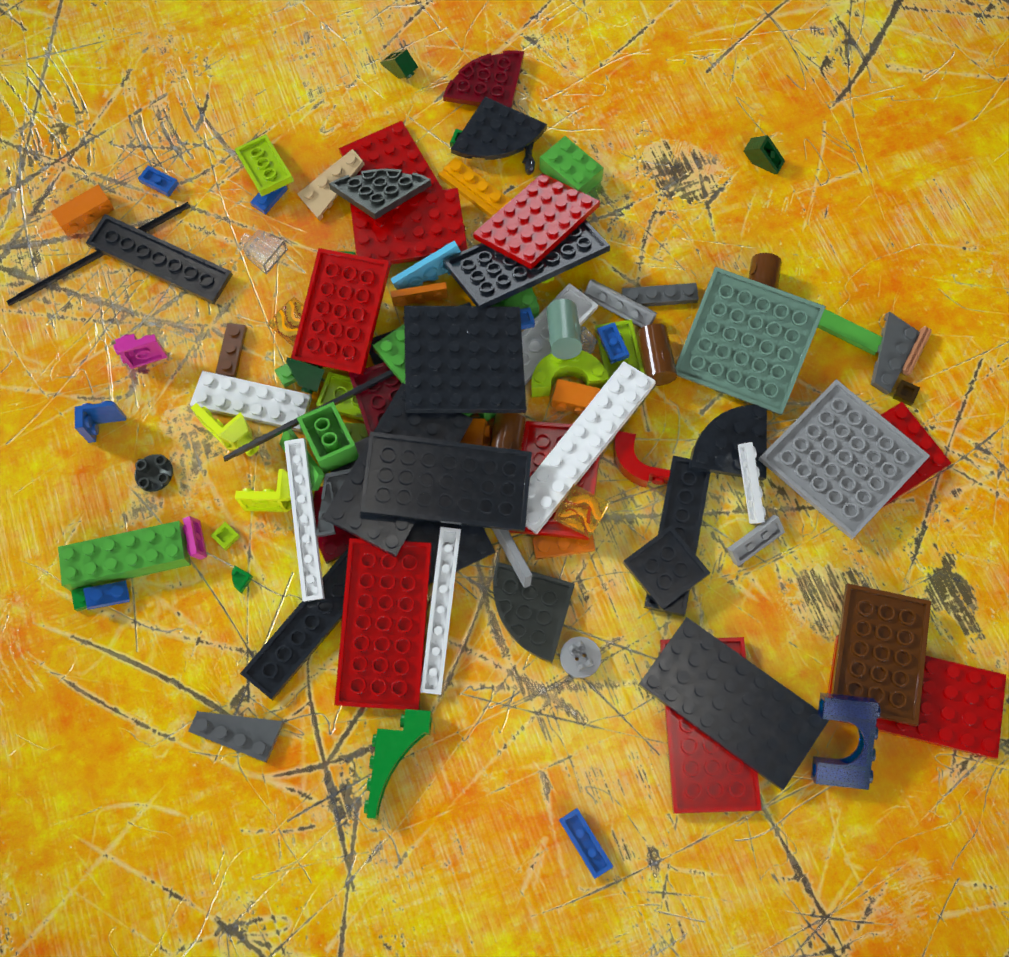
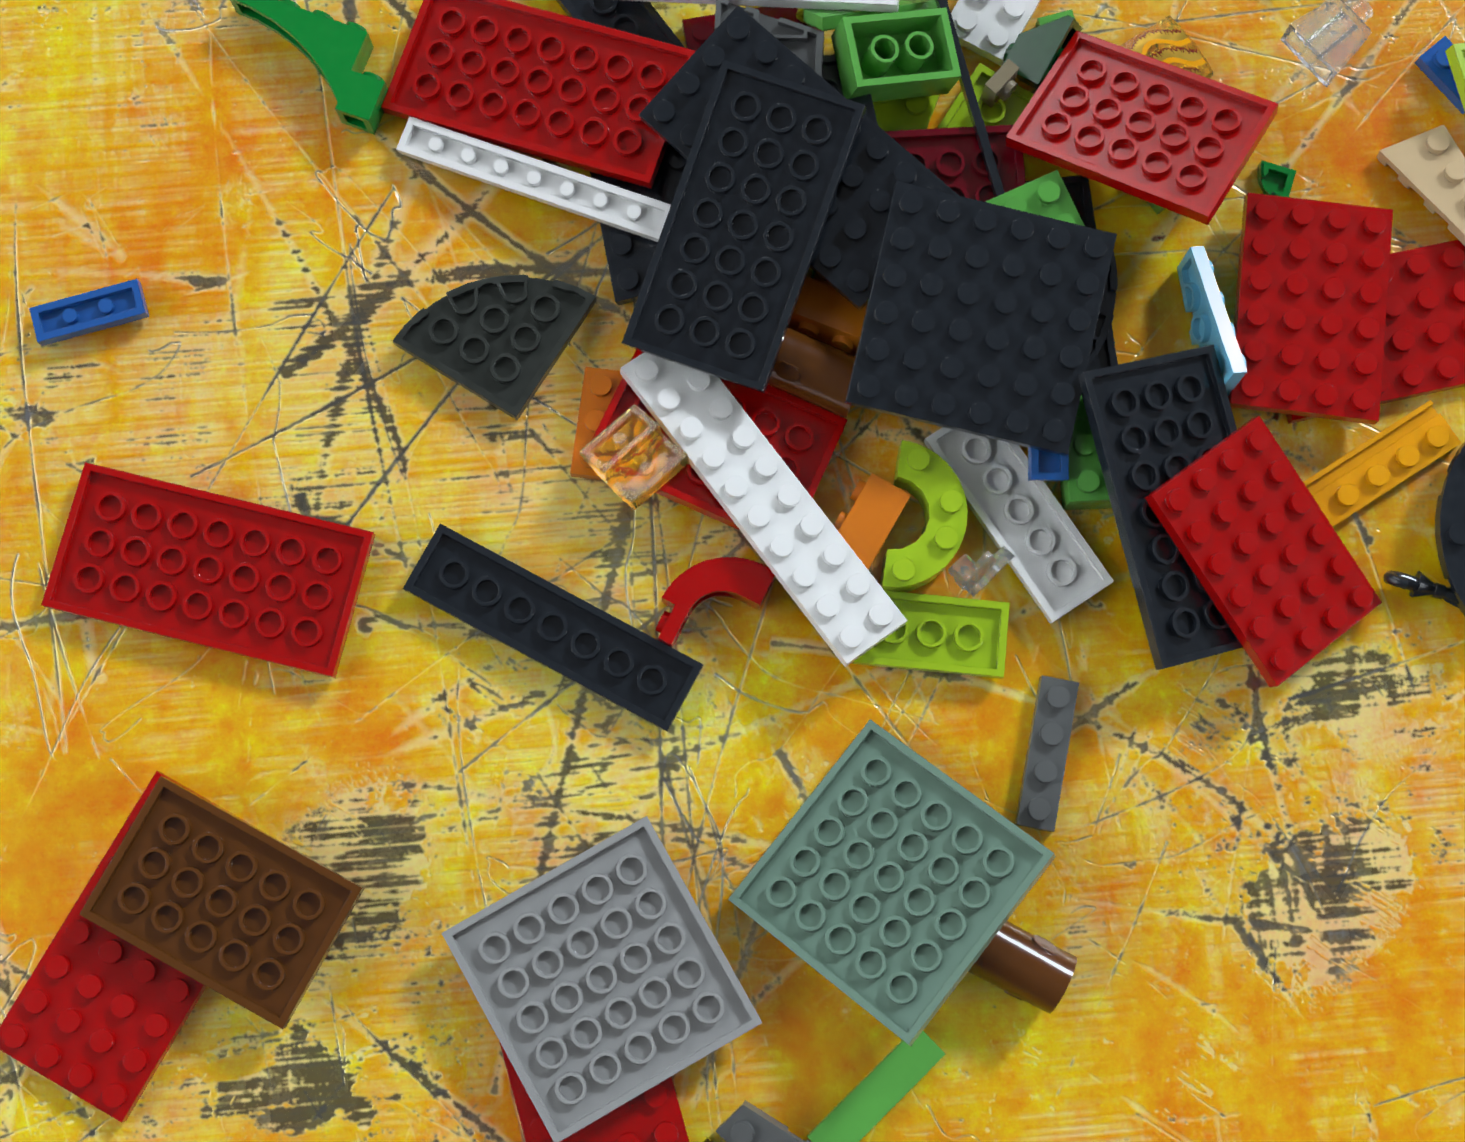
camera: 100 degrees right, 10 degrees up
pearl dark grey plate [329,169,432,220] -> none
orange plate [390,282,448,307] -> none
light grey tile [492,528,532,588] -> none
bright green brick [539,136,604,194] -> none
sand green piece [547,299,582,360] -> none
light grey plate [560,636,601,678] -> none
light grey tile [584,279,657,328] -> none
blue plate [596,322,629,364] -> none
black plate [623,526,710,611] -> none
reddish brown piece [636,324,677,386] -> none
black plate [638,617,830,791] -> none
black plate [689,405,767,481] -> none
light grey plate [727,515,785,566] -> none
white plate [738,442,766,524] -> none
dark green slope [743,135,785,174] -> none
clear blue arch [811,692,881,790] -> none
none -> dark tan plate [980,59,1019,108]

